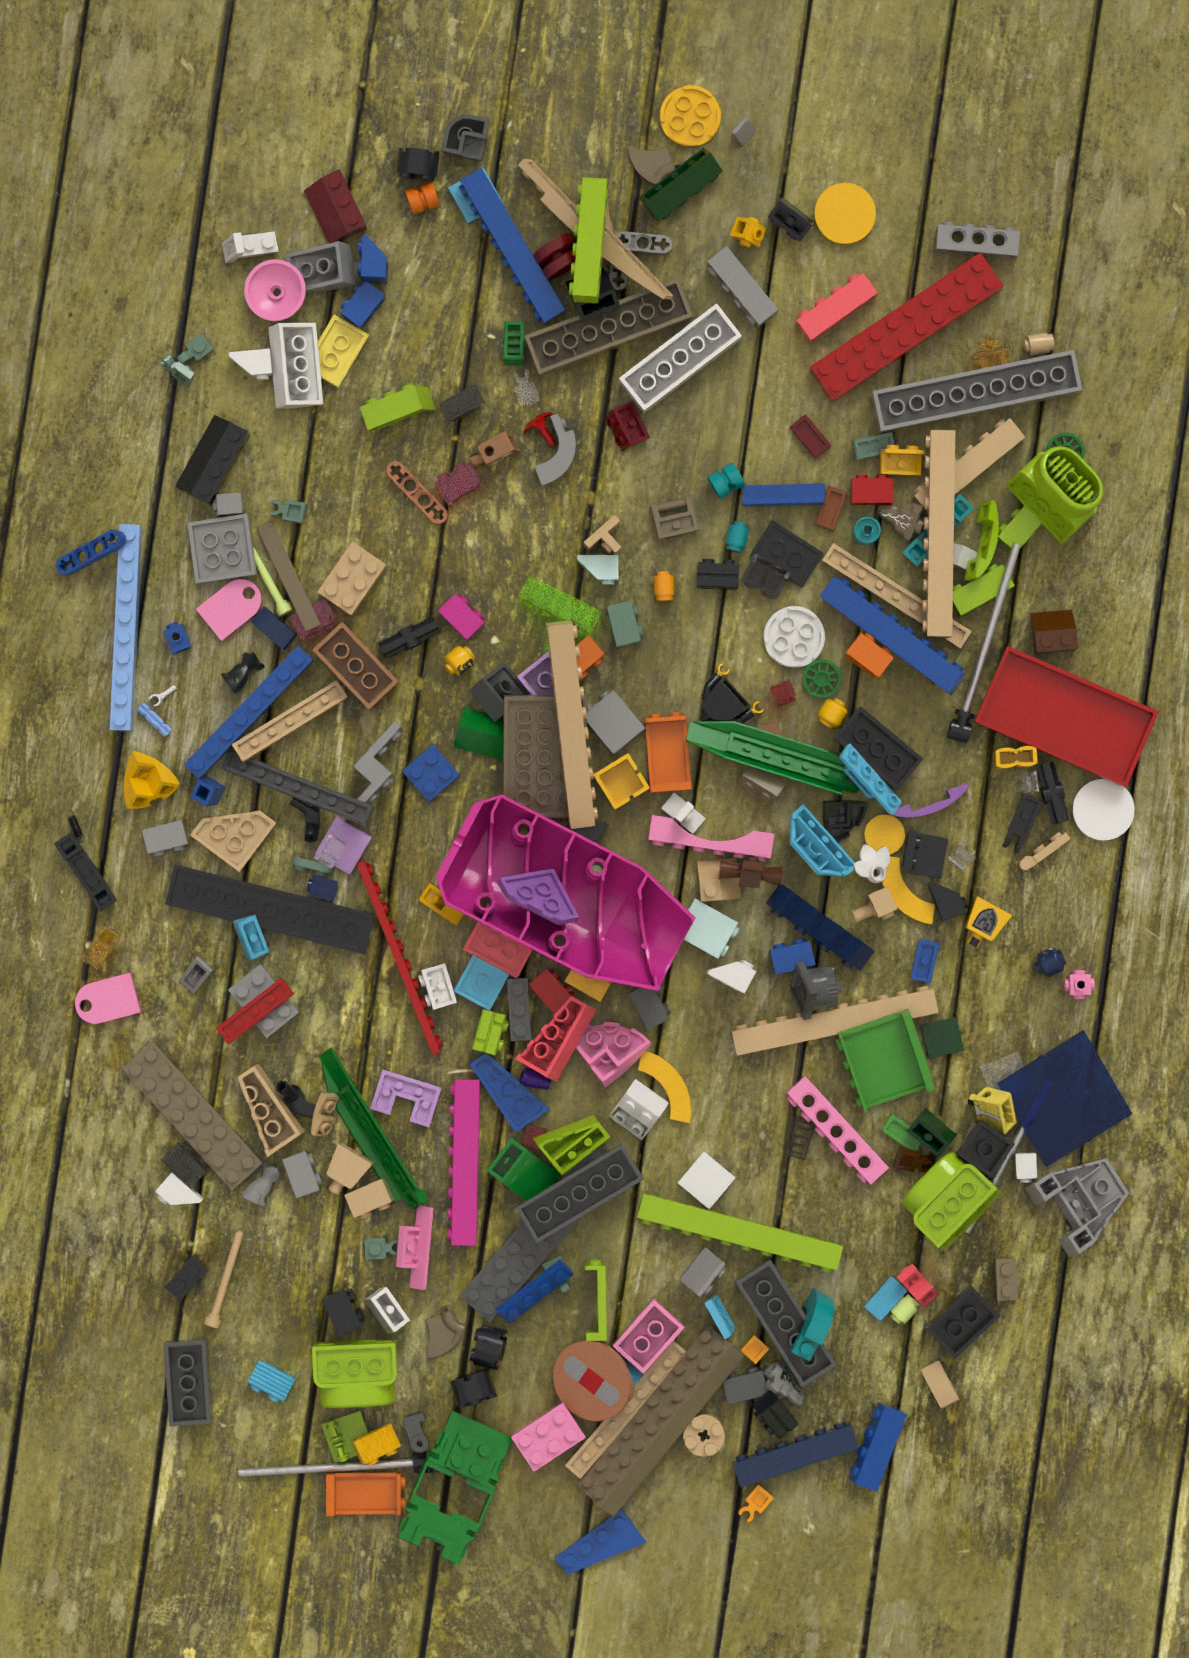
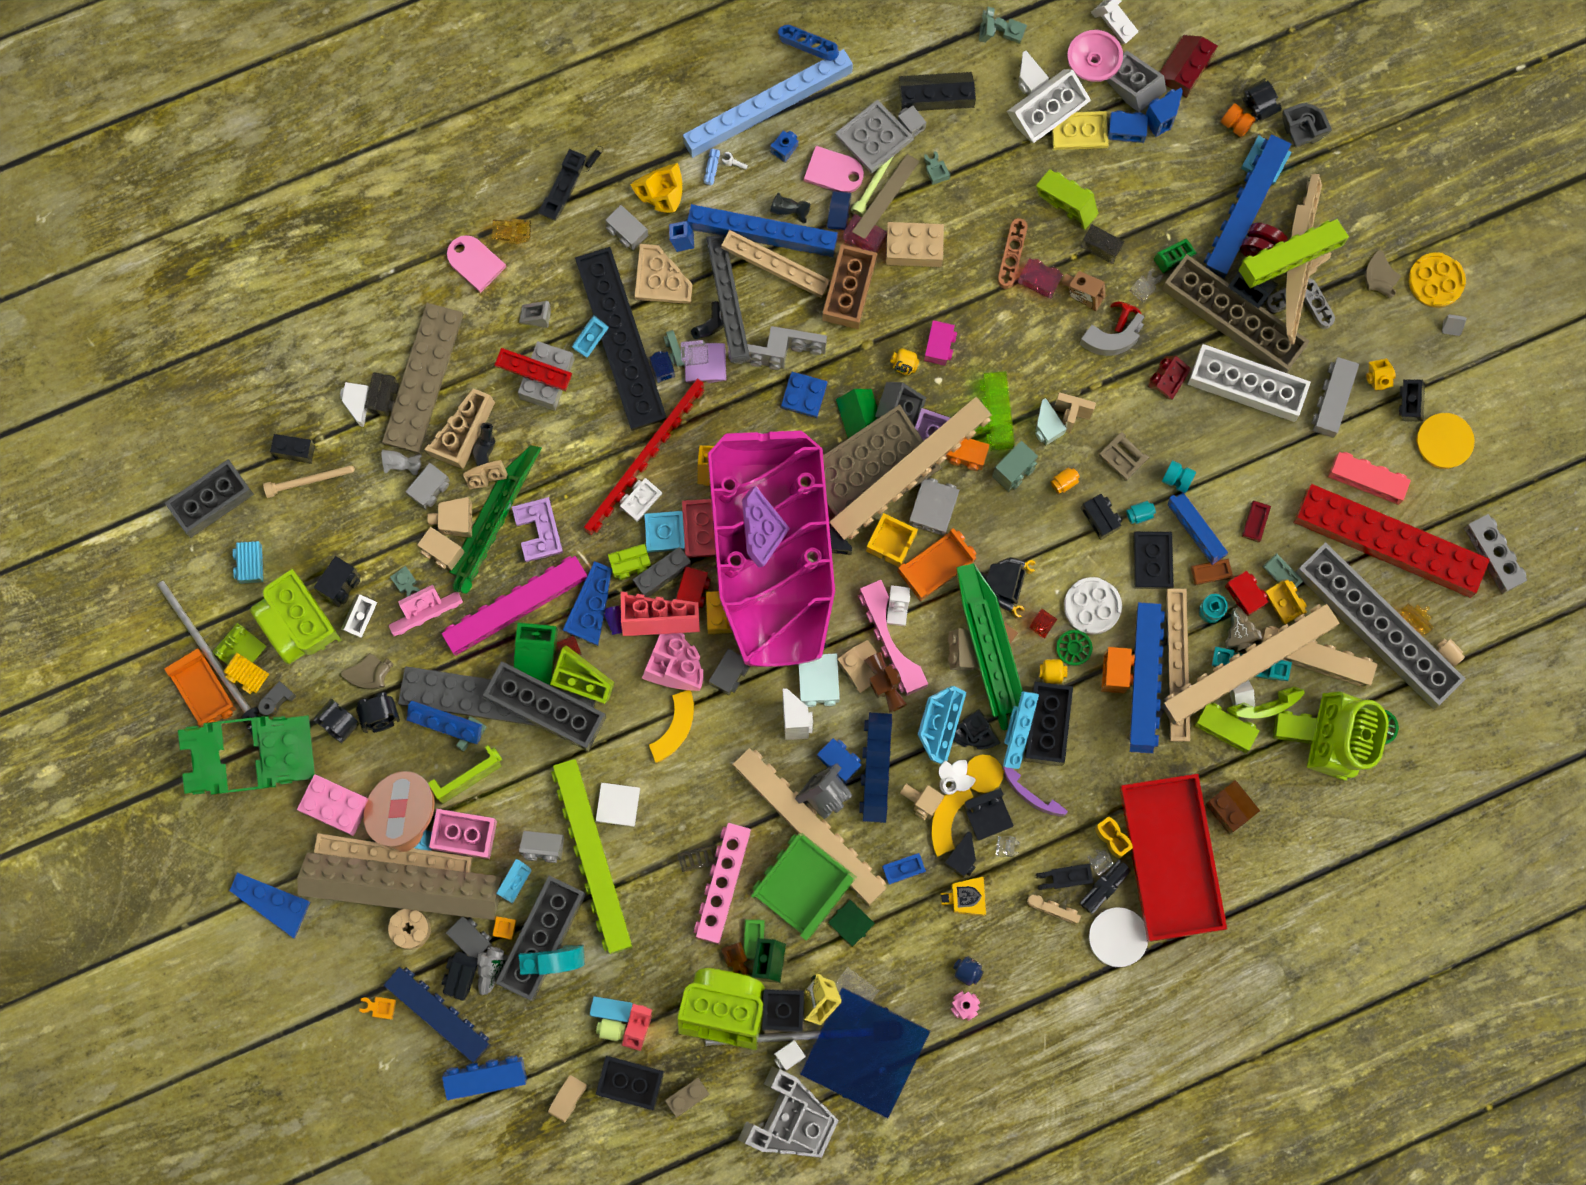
camera: 60 degrees right, 10 degrees down
black piece [378,617,441,659] -> none
white slope [608,1079,669,1140] -> none
dark green brick [639,147,723,222] -> none
clear smoke piece [741,554,791,600] -> none
flat silver piece [947,542,1021,744] -> none

